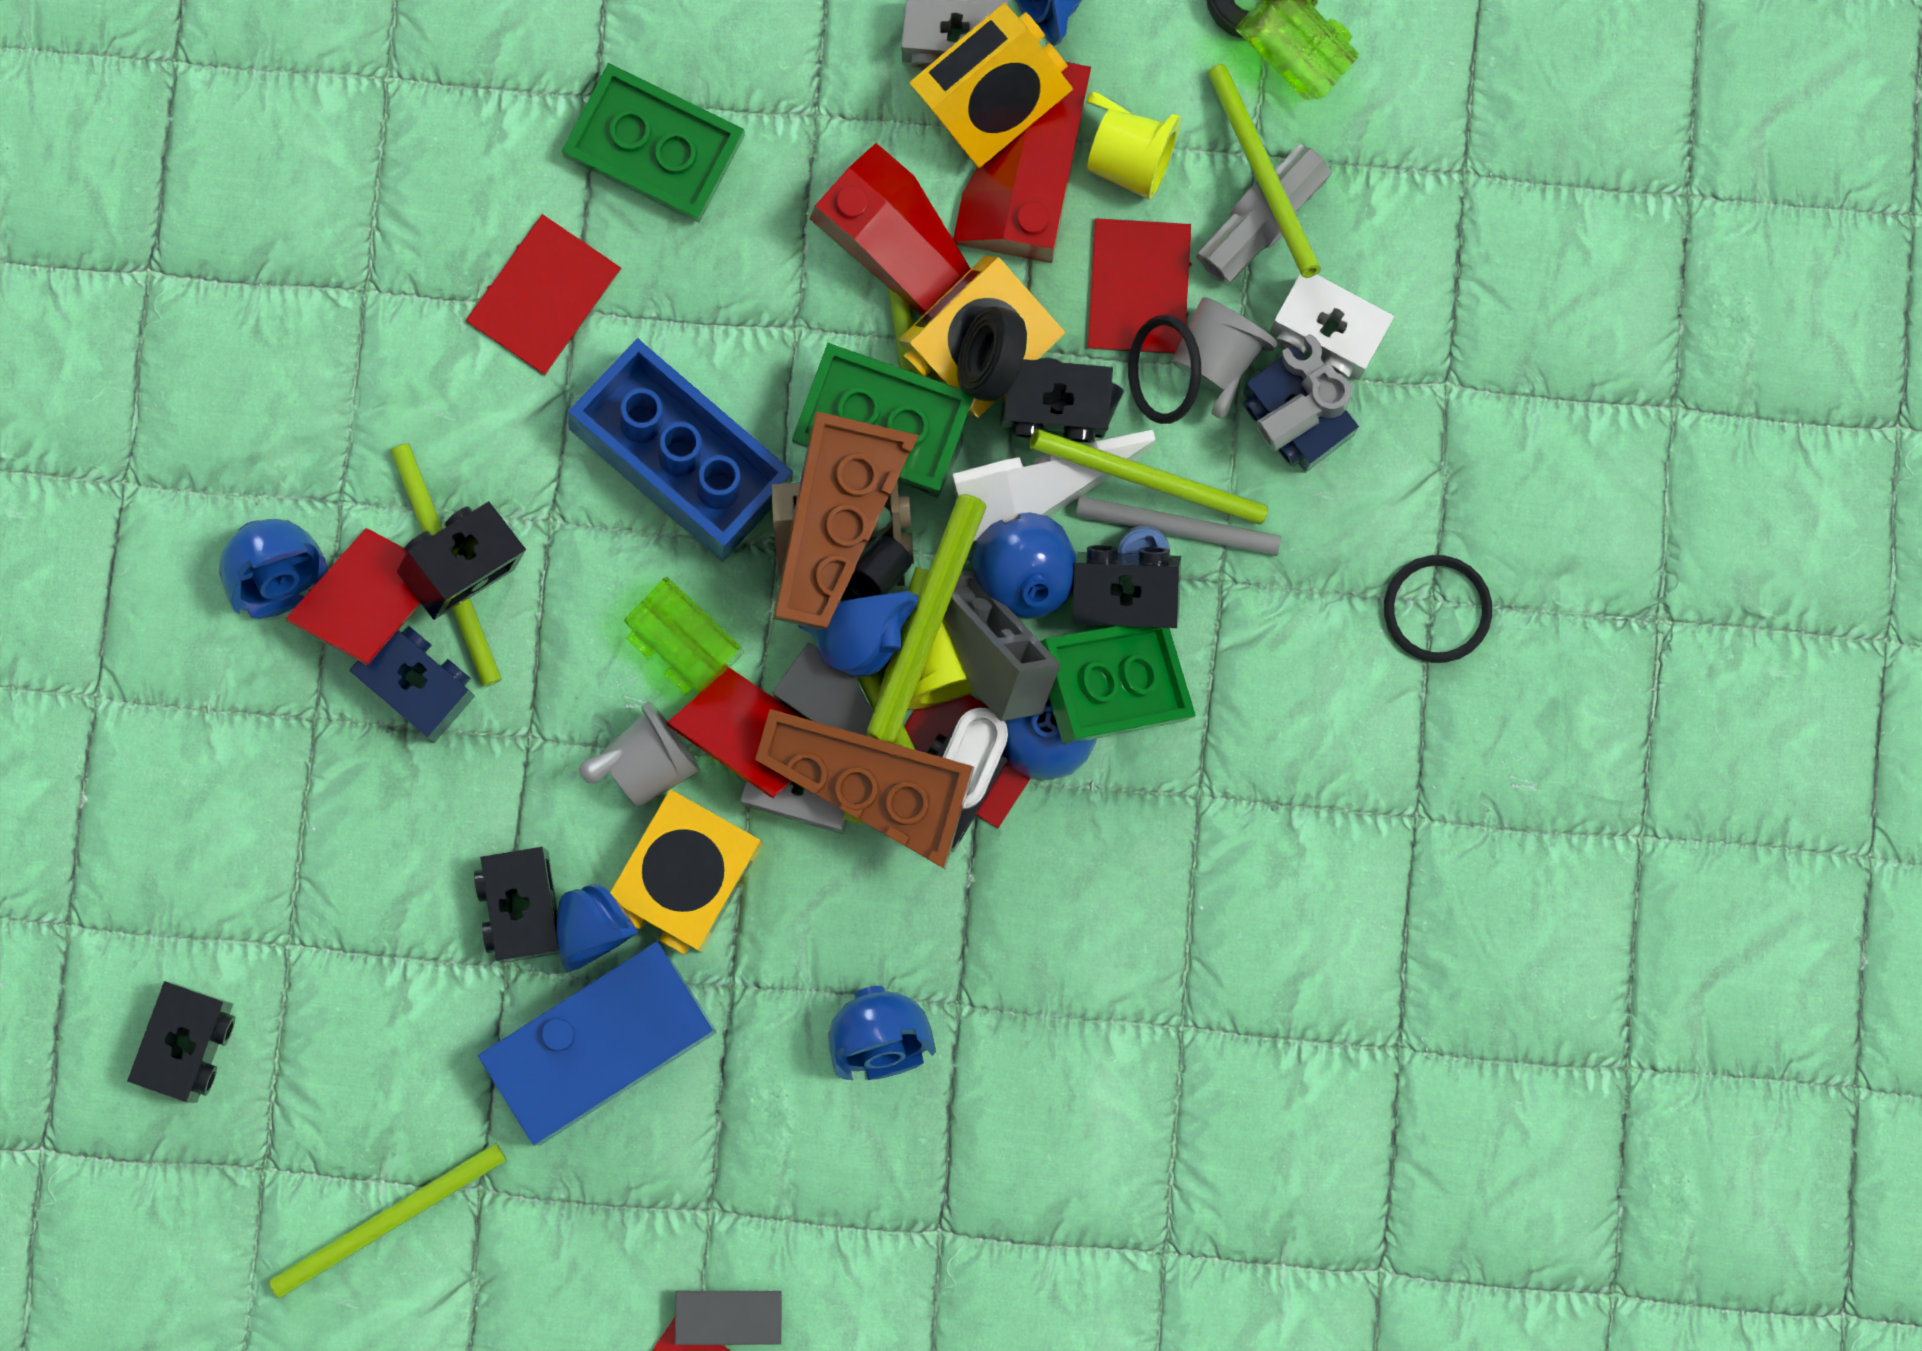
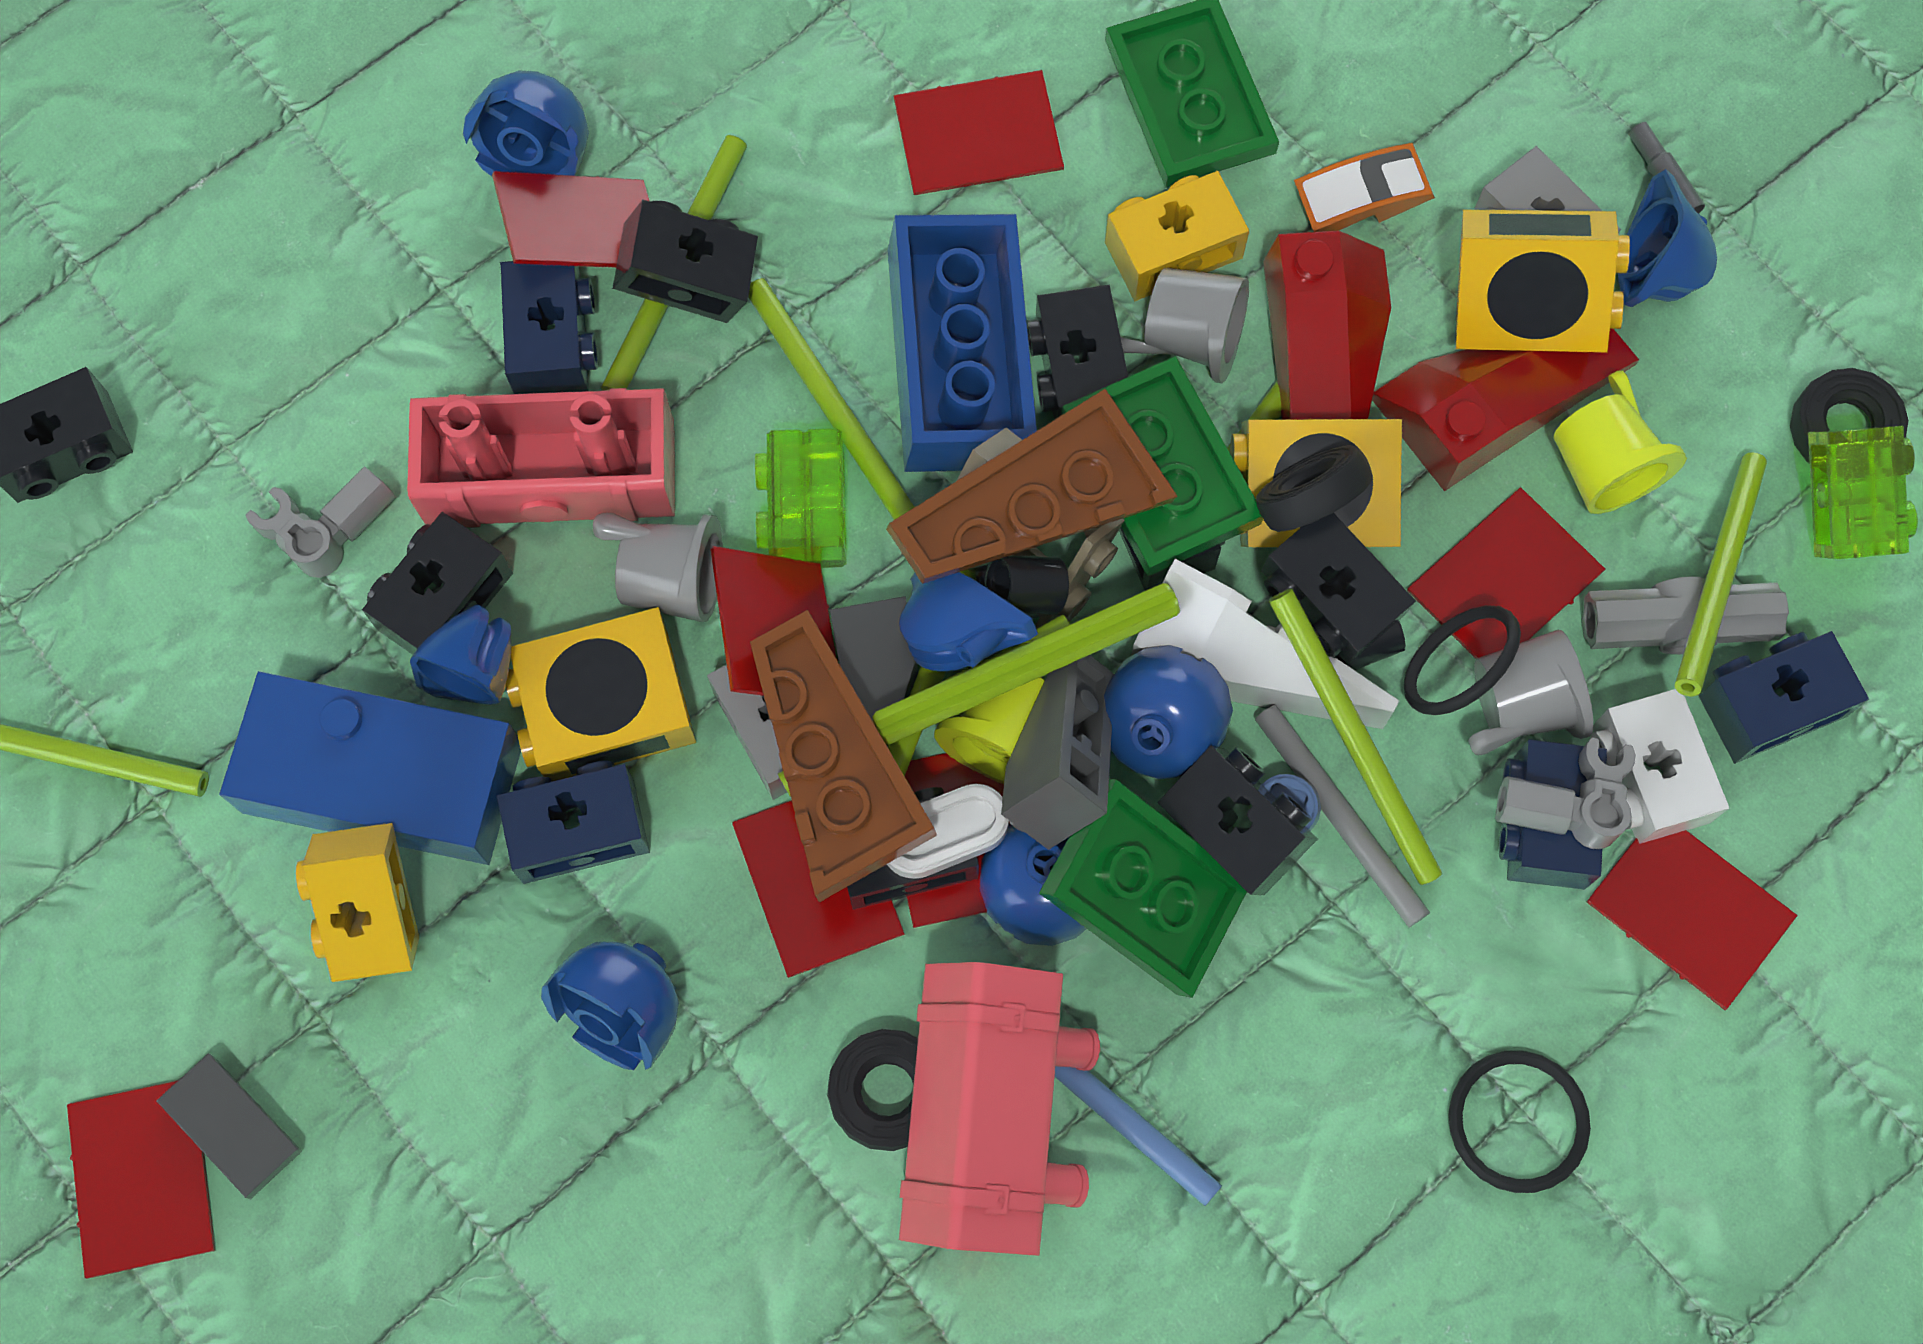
camera: 45 degrees right, 10 degrees down
none -> light grey bar [246,467,396,578]
none -> yellow brick [296,823,419,982]
none -> coral piece [407,388,675,528]
none -> dark blue brick [496,761,650,884]
none -> red window [732,800,904,978]
none -> lime piece [748,278,915,520]
none -> black tyre [827,1029,918,1151]
none -> coral piece [899,962,1100,1256]
none -> black brick [1026,284,1128,420]
none -> medium blue piece [1055,1066,1222,1206]
none -> yellow brick [1105,171,1249,302]
none -> light grey hat [1120,268,1249,384]
none -> slope [1294,143,1435,232]
none -> red window [1586,830,1798,1010]
none -> dark blue brick [1699,631,1869,764]

